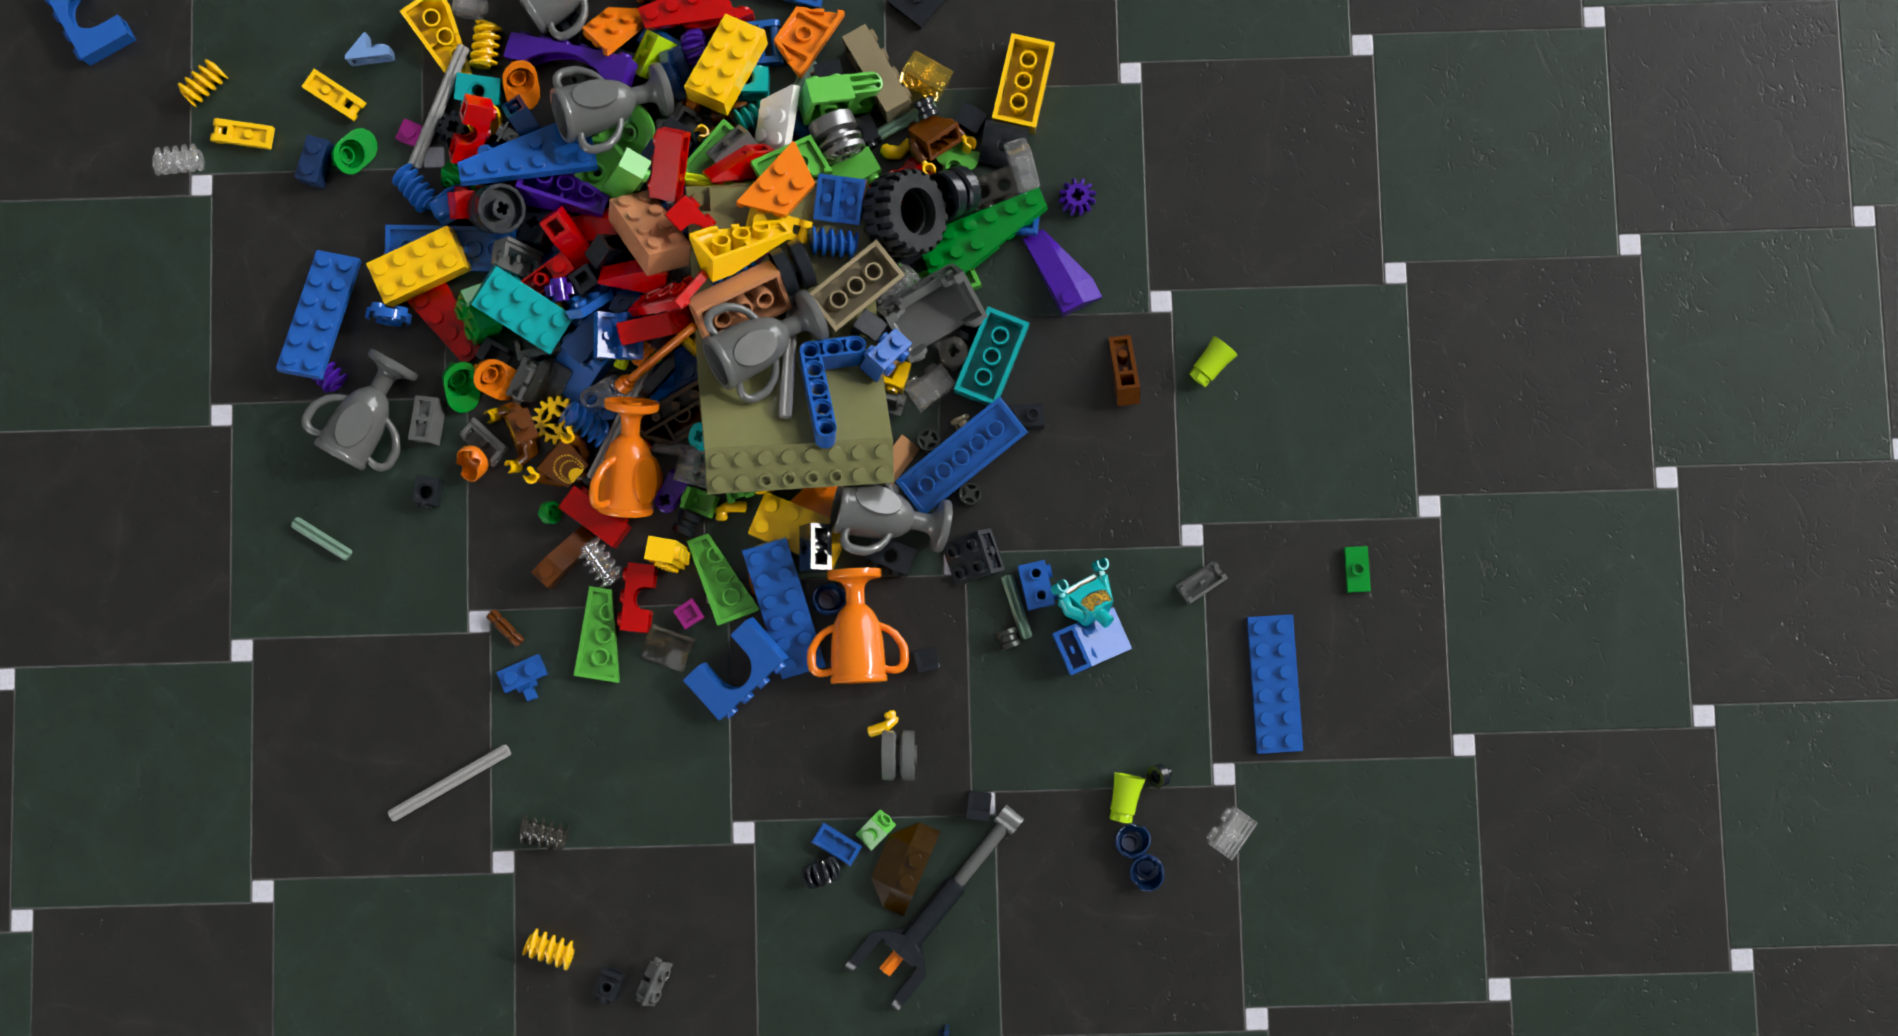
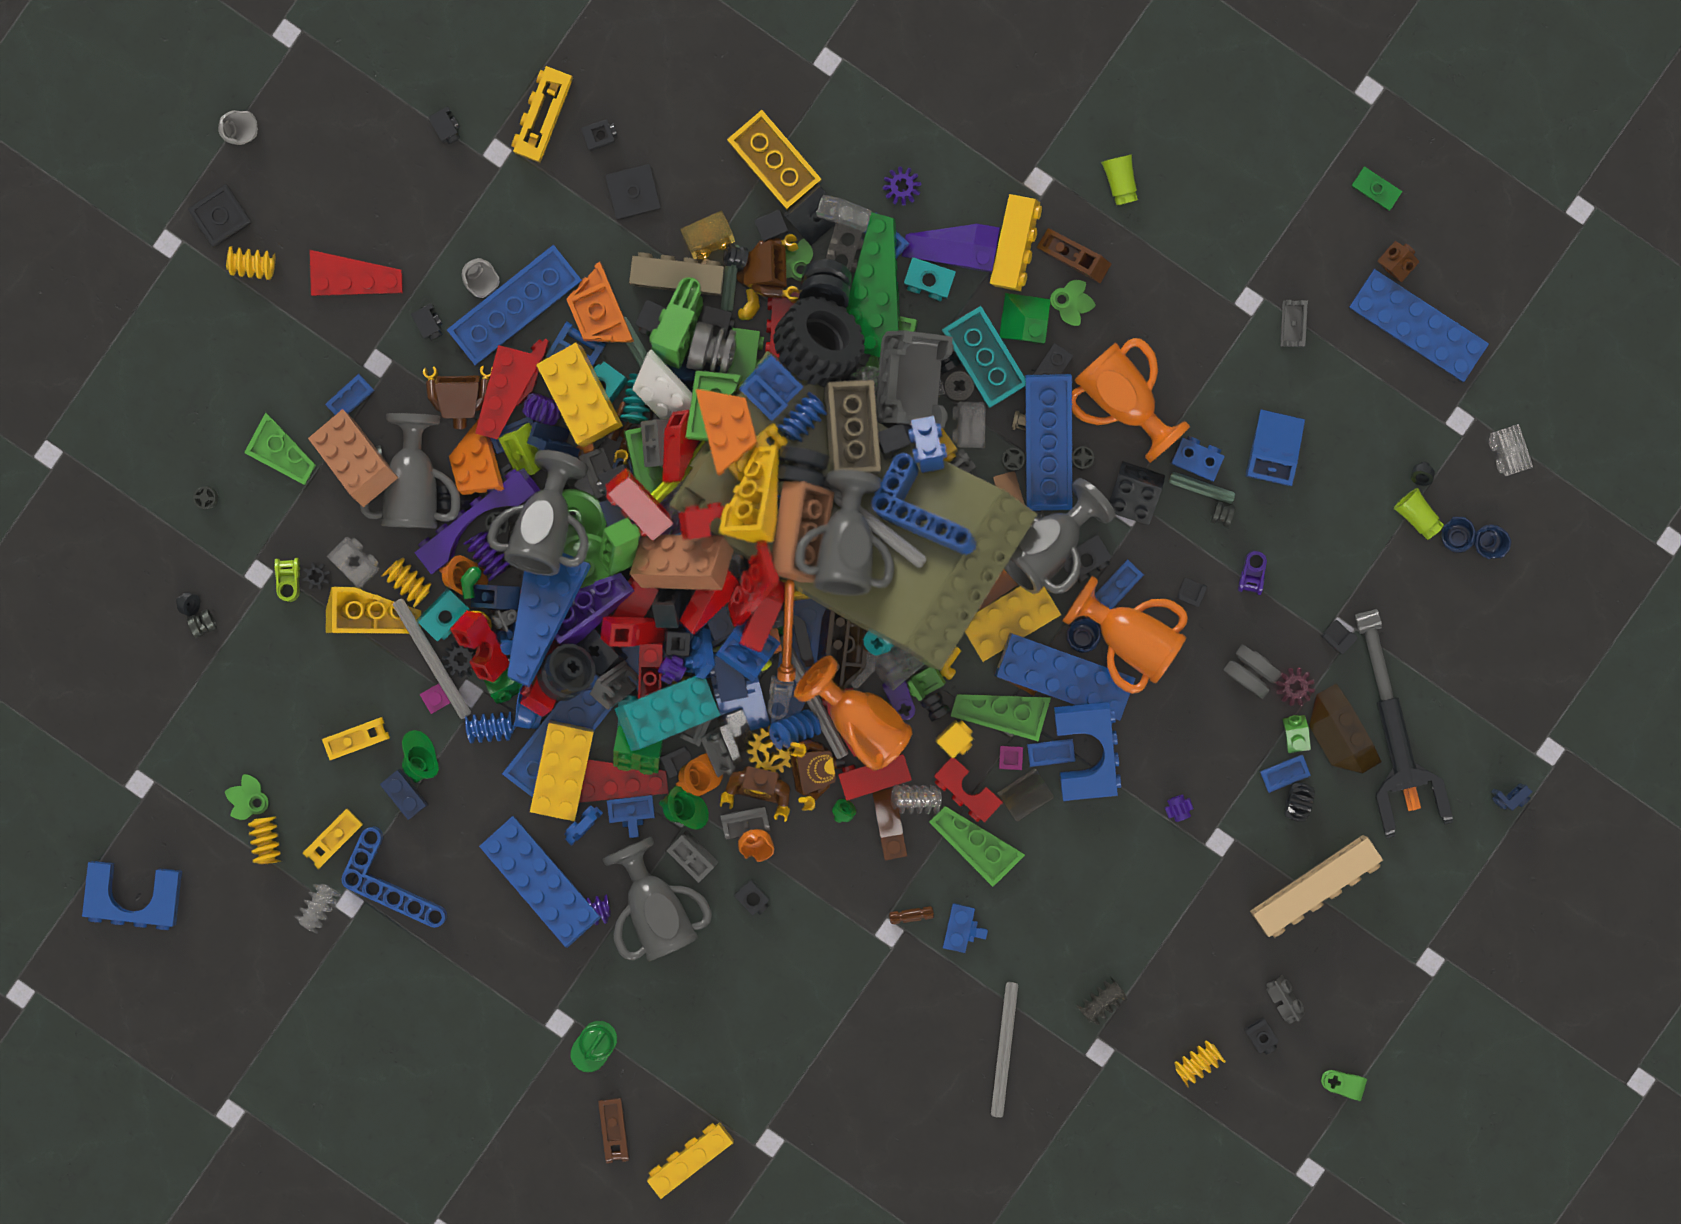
camera: 55 degrees left, 5 degrees up
sand green axle [291,517,352,560] -> none
medium blue slope [345,32,395,66] -> none
black brick [799,523,832,573] -> none
yellow arm [867,710,898,737] -> none
teal torso [1051,558,1114,628] -> none
none -> bright green plate [225,774,269,820]
none -> blue beam [341,827,447,928]
none -> green arm [461,567,482,599]
none -> dark purple piece [463,531,509,582]
none -> green piece [571,1021,617,1072]
none -> reddish brown plate [598,1098,629,1164]
none -> blue hinge [607,795,655,838]
none -> yellow brick [647,1122,734,1199]
none -> teal brick [904,257,956,301]
none -> yellow brick [990,194,1042,291]
none -> green slope [999,293,1050,345]
none -> blue plate [1027,739,1075,767]
none -> bright green plate [1050,280,1096,326]
none -> orange piece [1072,338,1190,463]
none -> blue tile [1095,559,1144,609]
none -> dark purple gear [1165,794,1194,822]
none -> dark purple piece [1238,551,1267,596]
none -> tan brick [1250,835,1383,938]
none -> clear pink gear [1276,668,1315,706]
none -> reddish brown brick [1378,241,1419,282]

